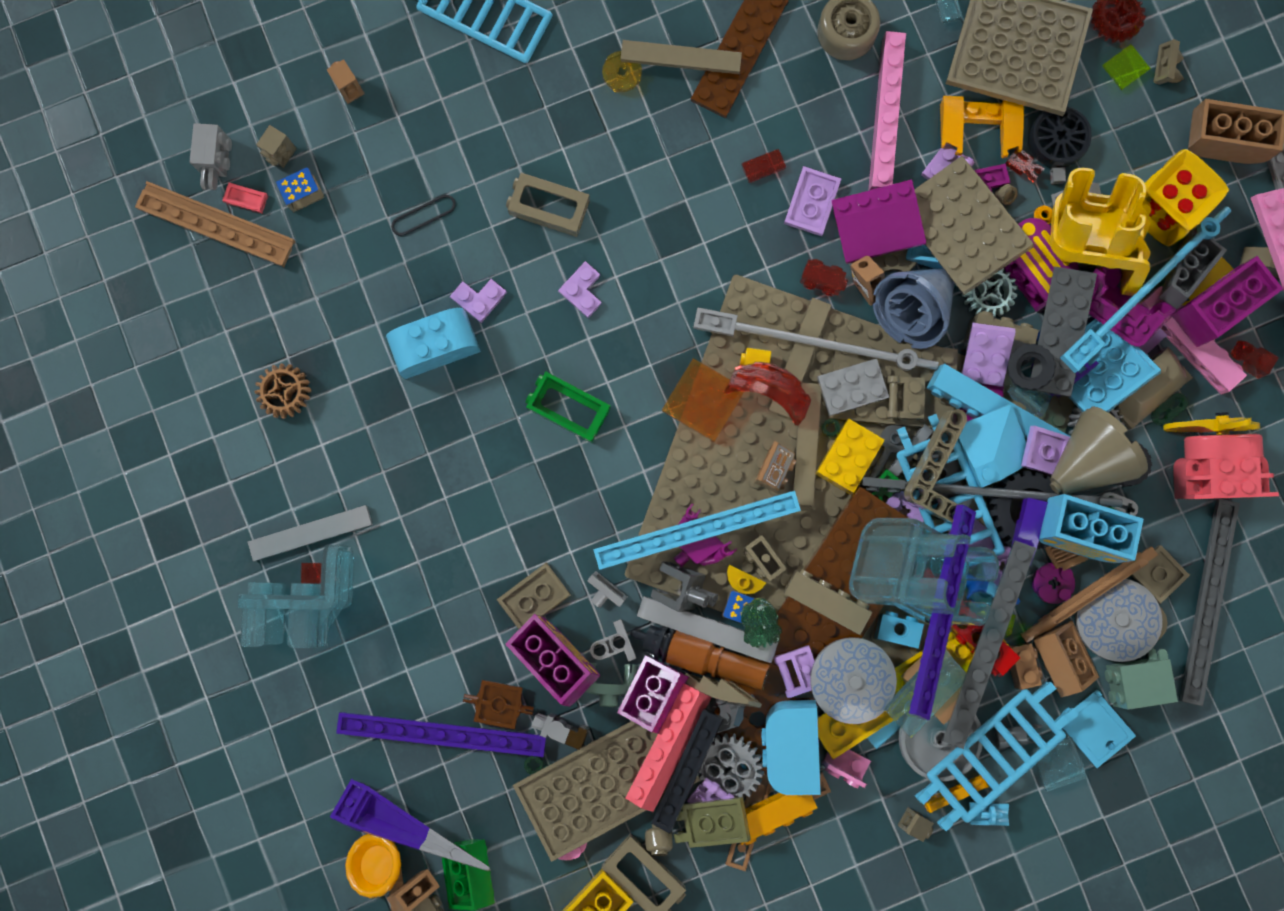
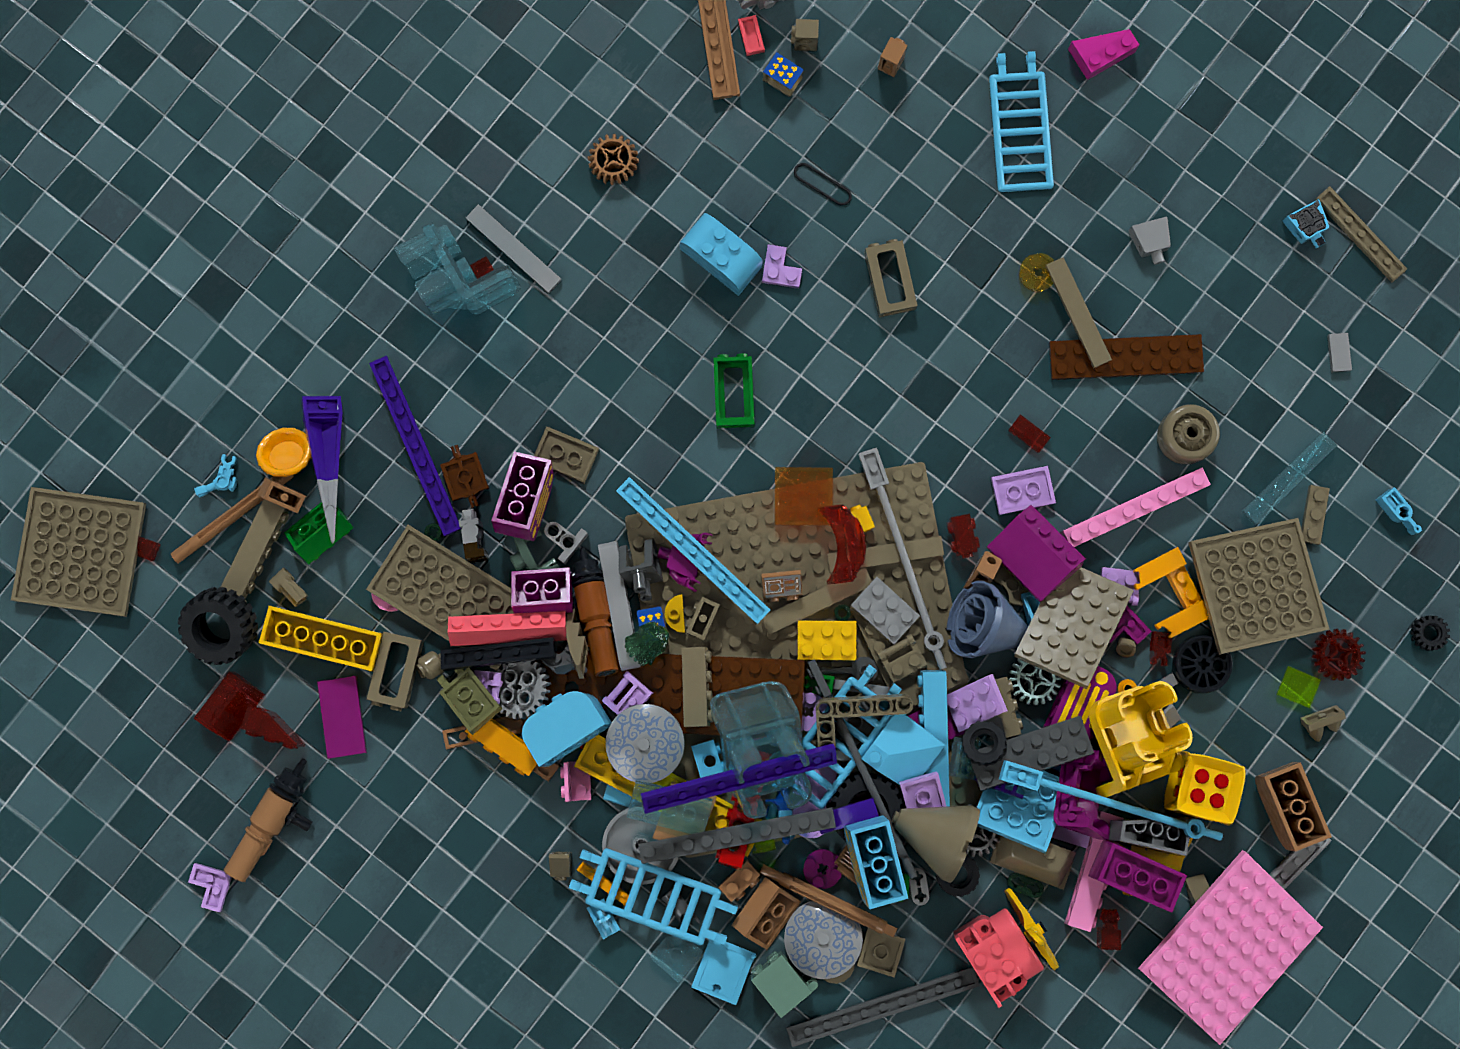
camera: 60 degrees right, 0 degrees up
lavender plate [558,261,602,318] -> none
light grey tile [587,571,628,608] -> none

